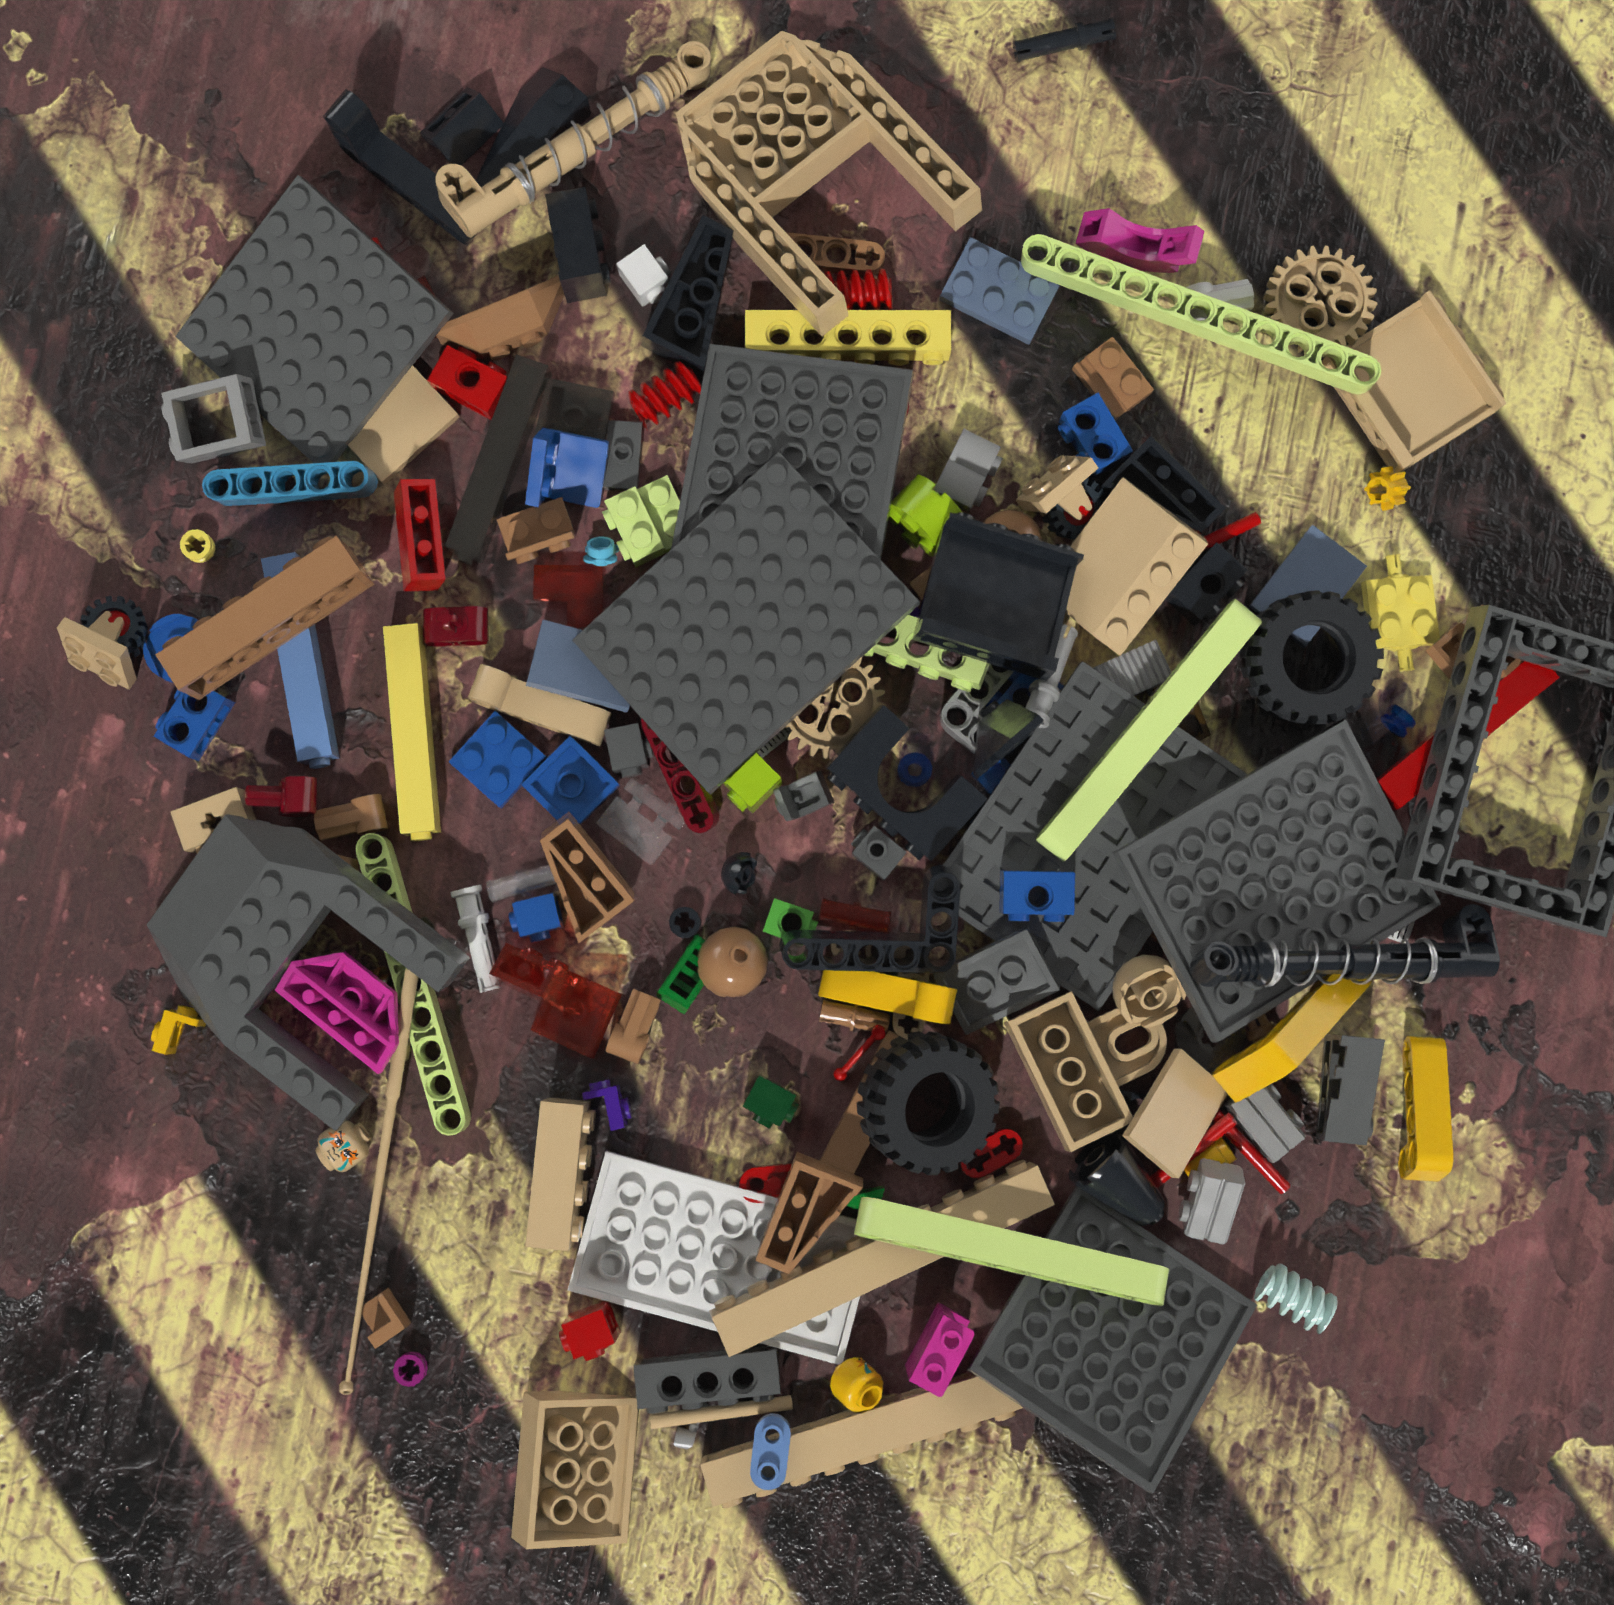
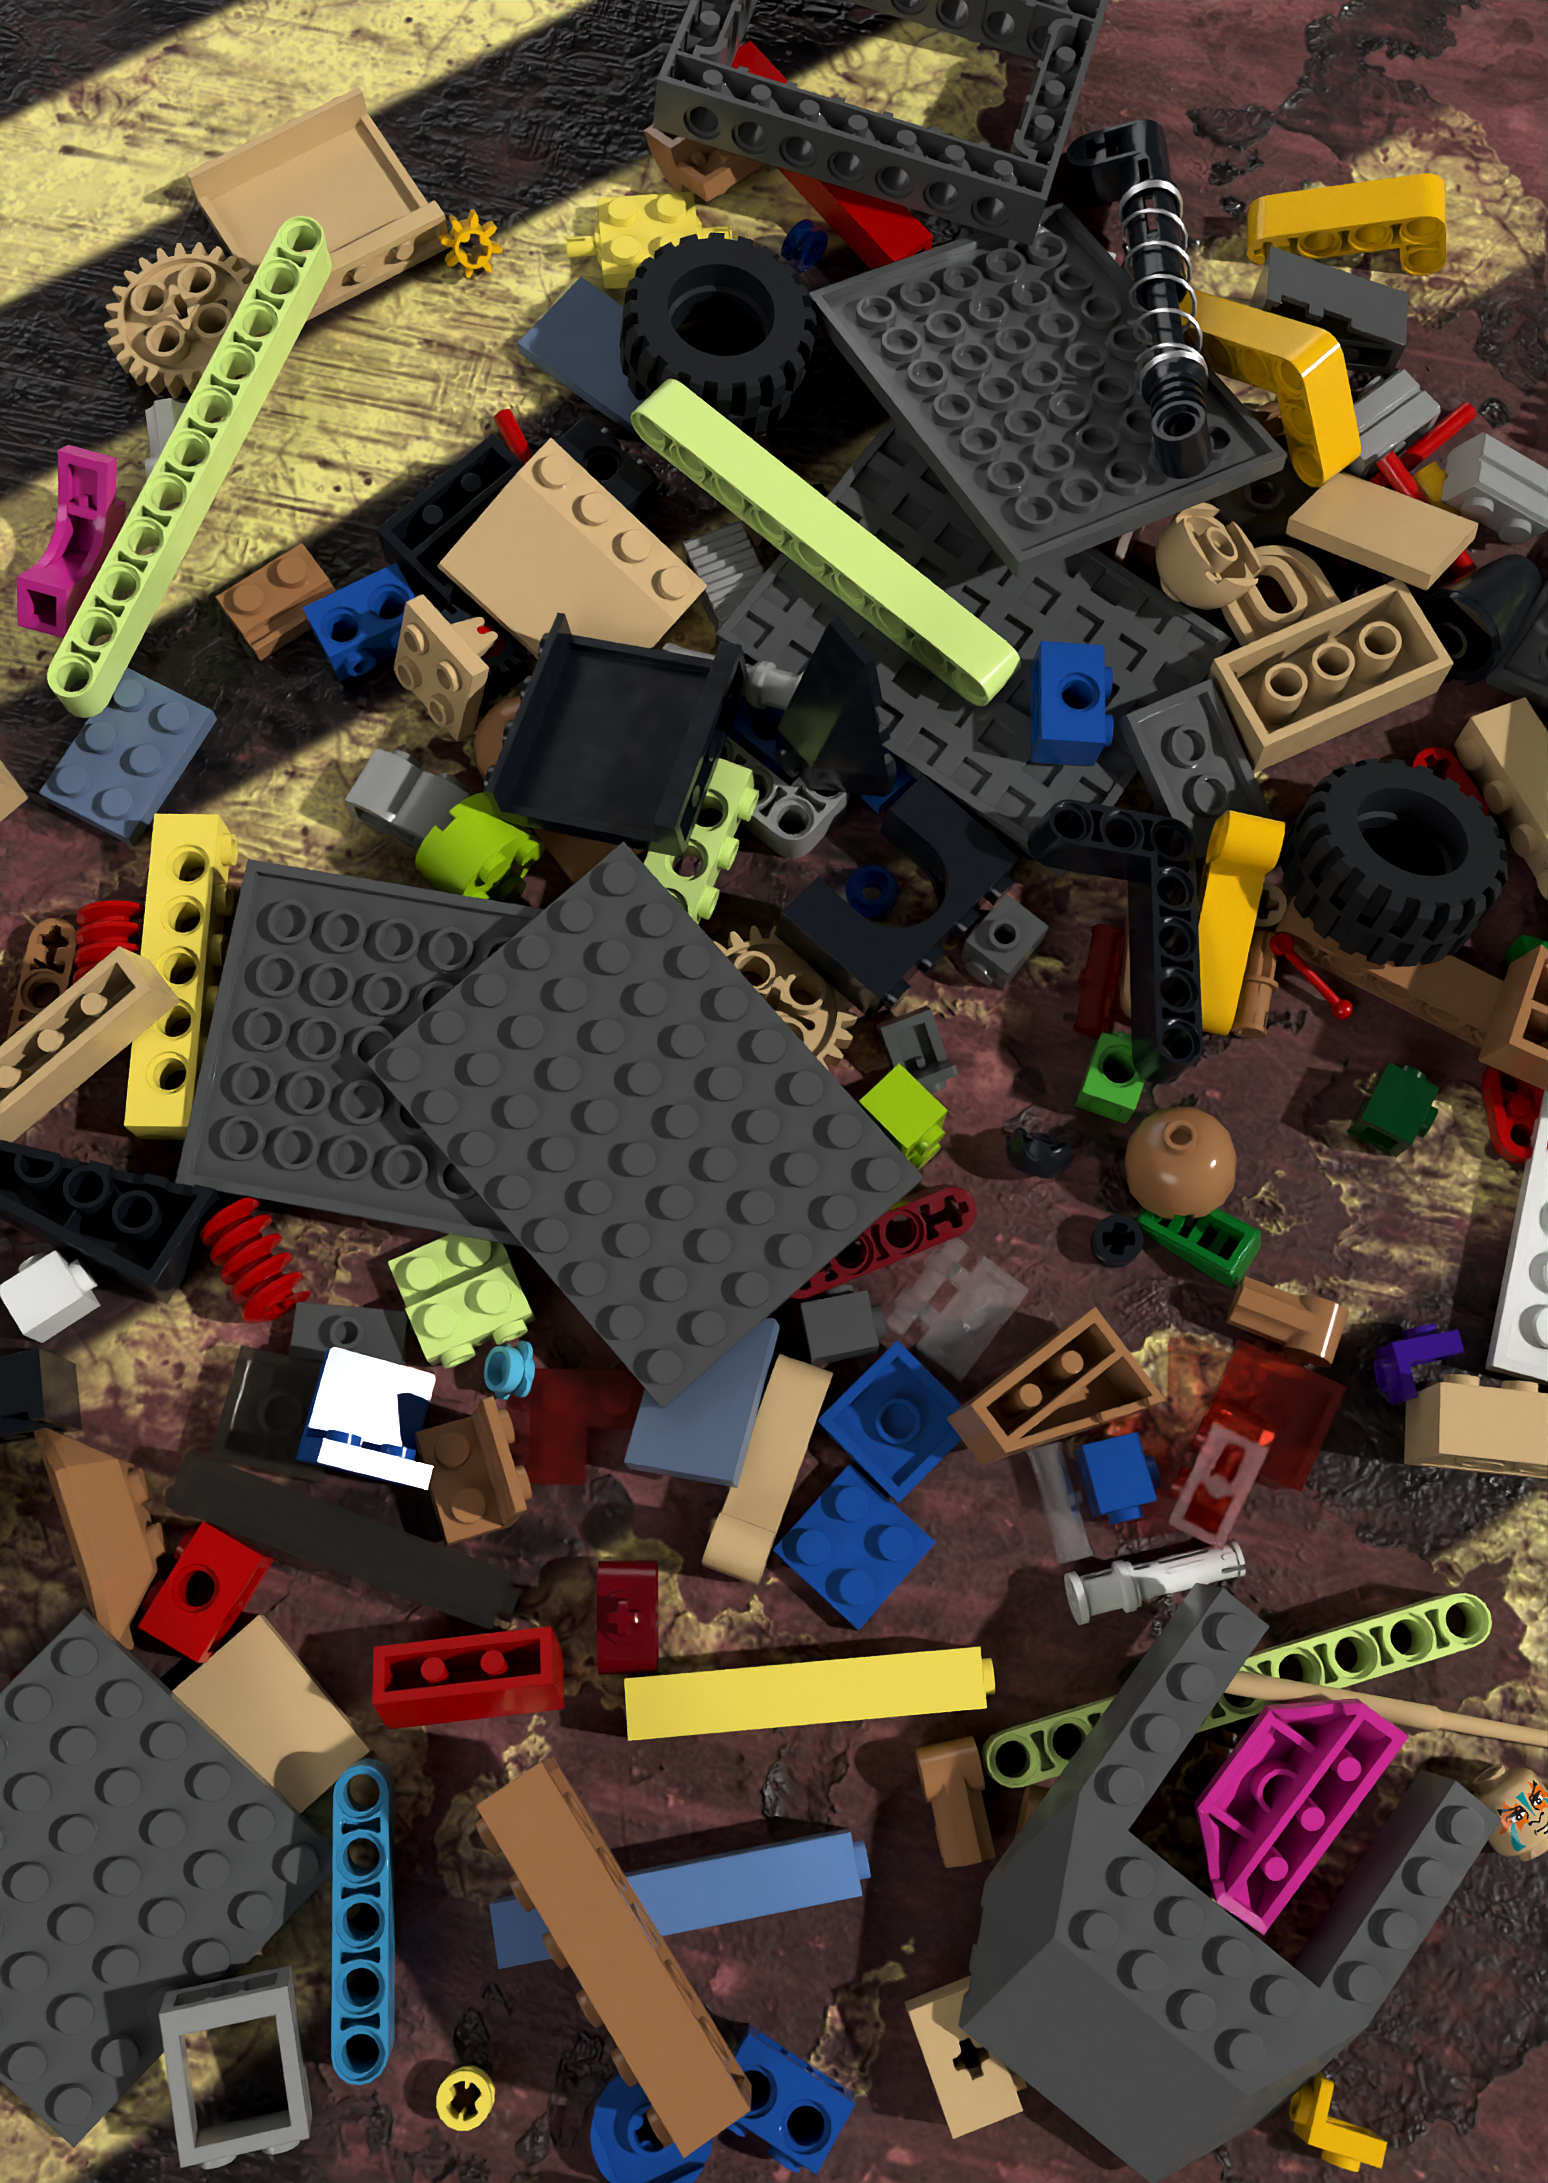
camera: 90 degrees left, 10 degrees down
dark red beam [244,776,317,817] -> none

